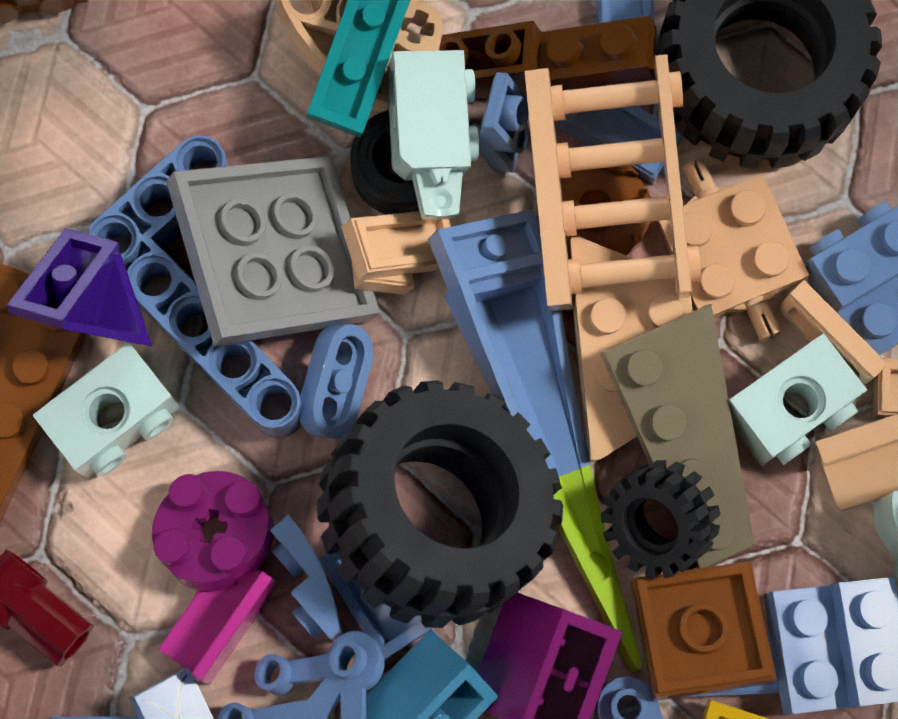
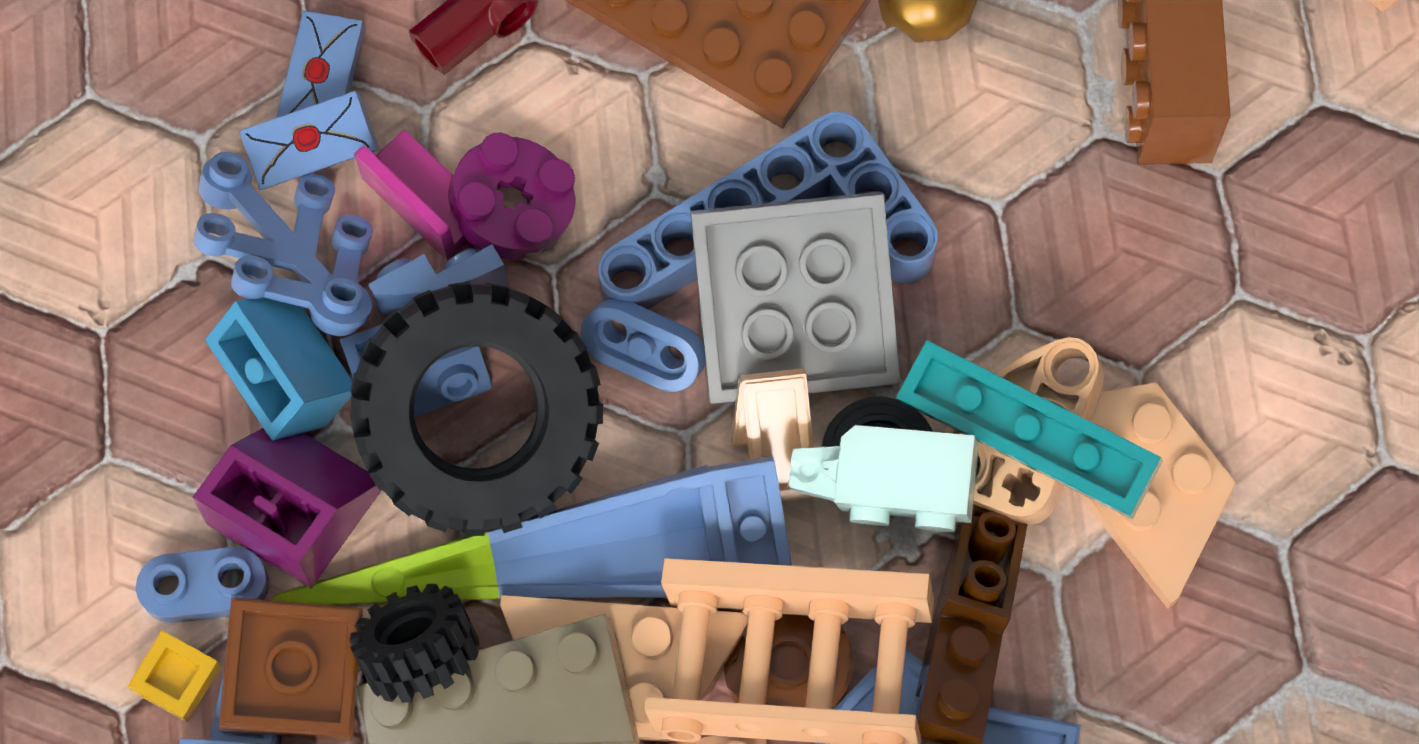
camera: 105 degrees right, 5 degrees down
dark purple slope [7,228,153,347] -> none
light aqua brick [33,342,180,479] -> none
medium blue slope [479,72,529,173] -> none

